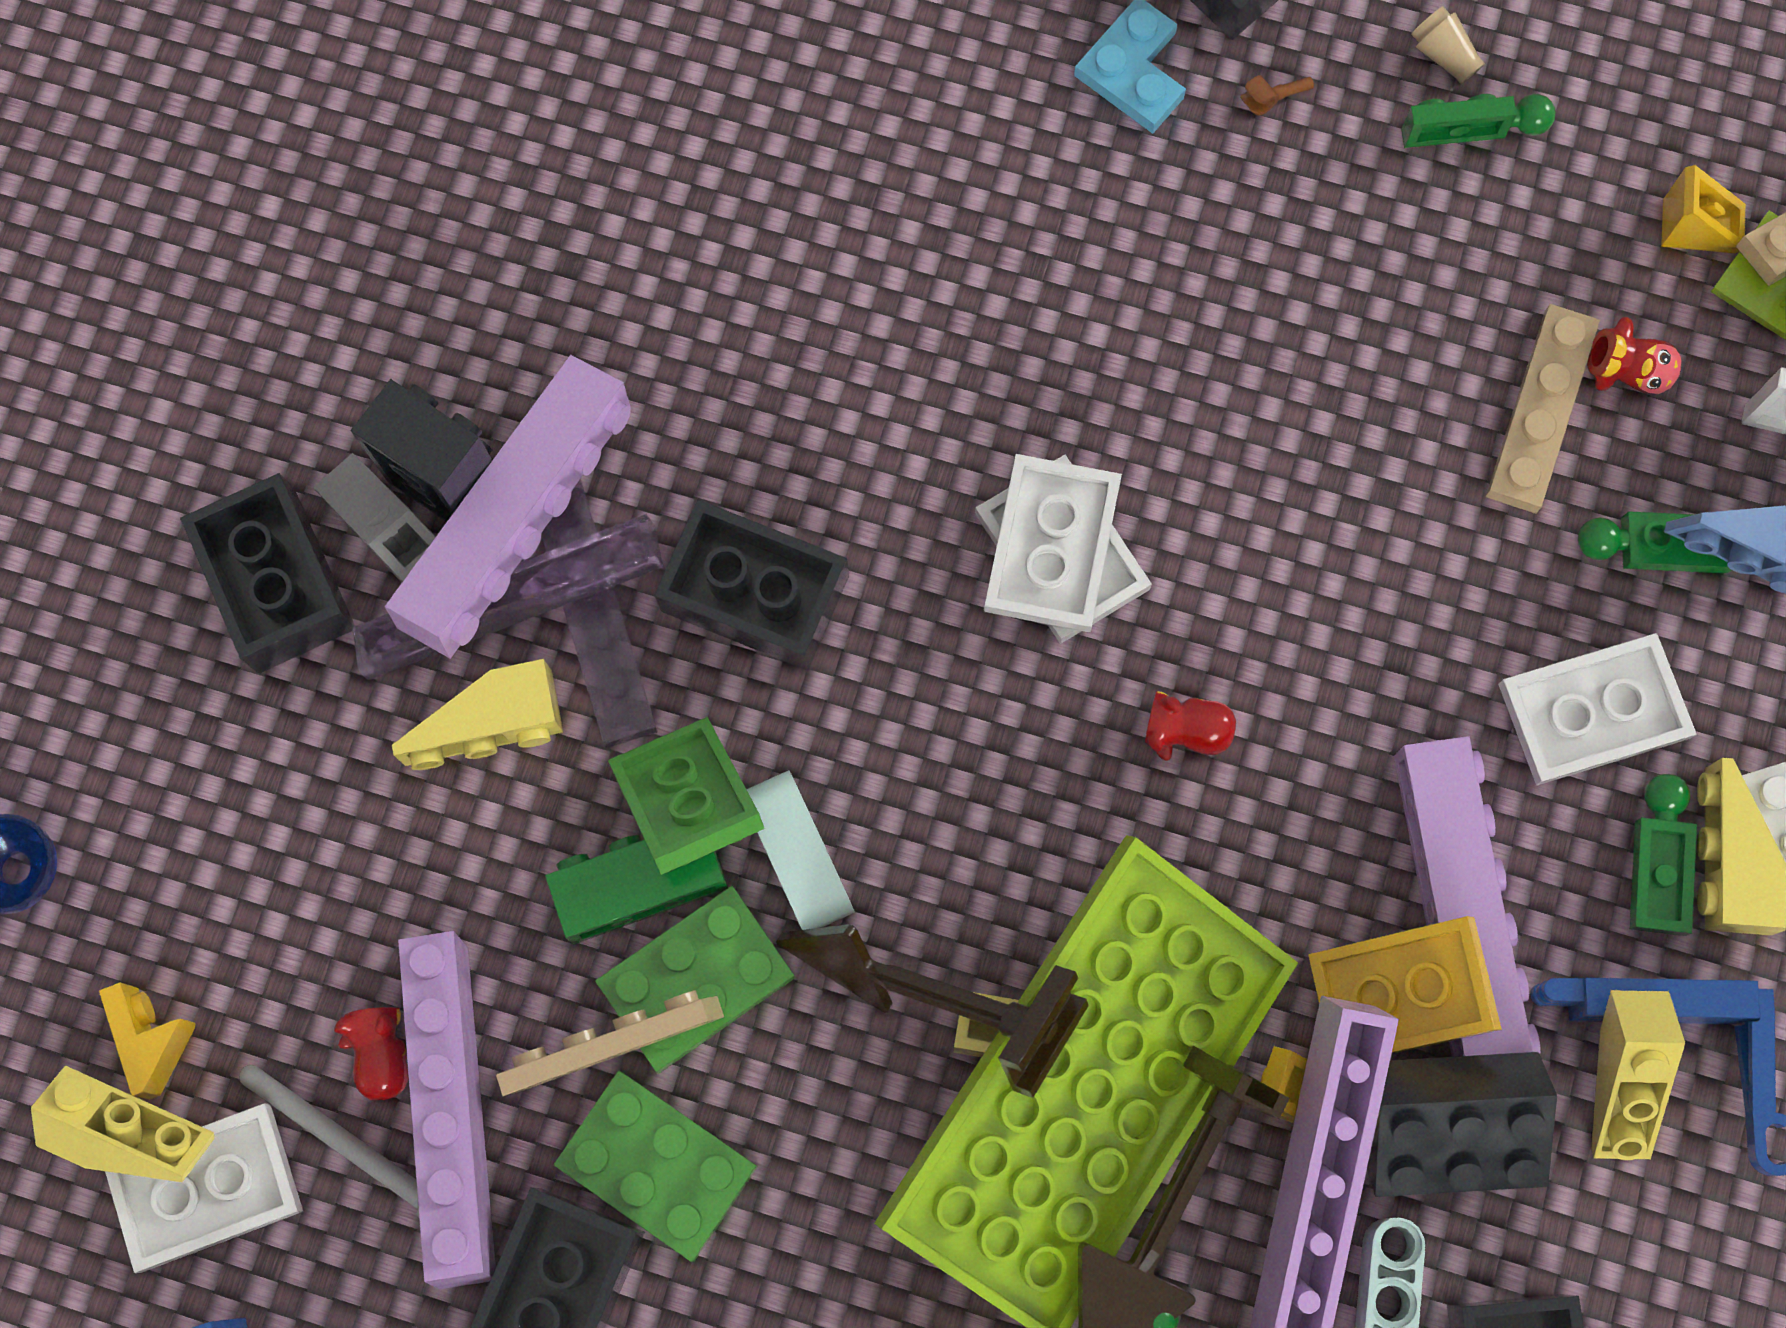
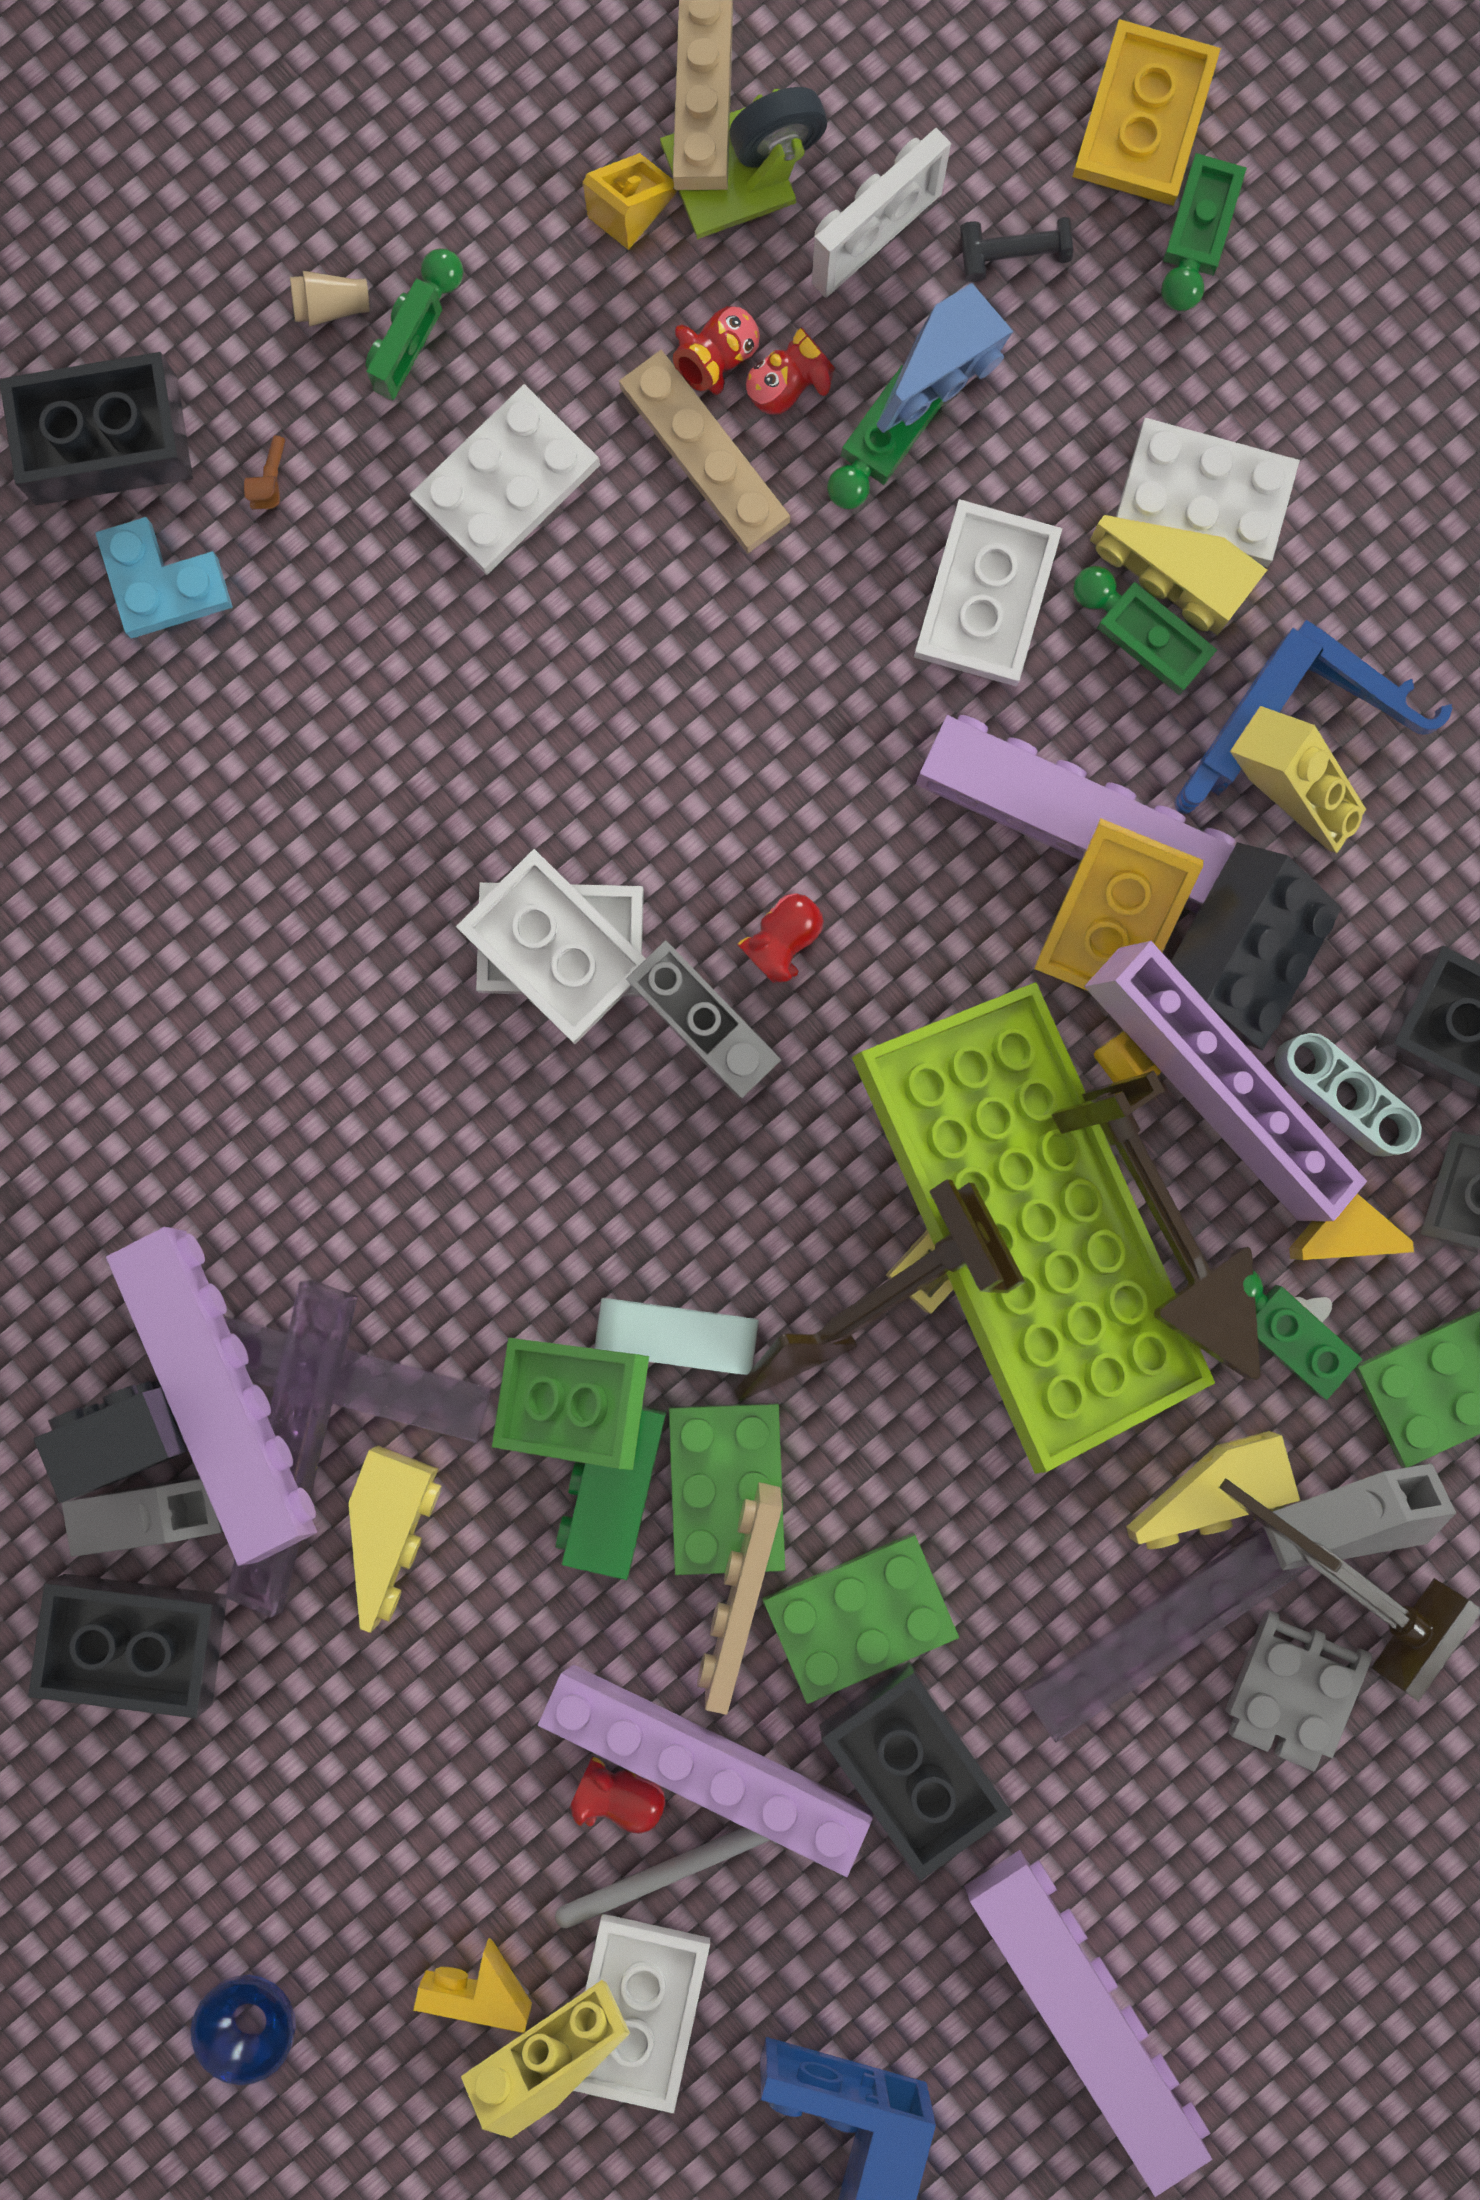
camera: 60 degrees left, 10 degrees up
black brick [654,499,849,671] -> none
none -> white plate [410,384,600,575]
none -> light grey slope [626,940,781,1098]
none -> animal [746,327,836,415]

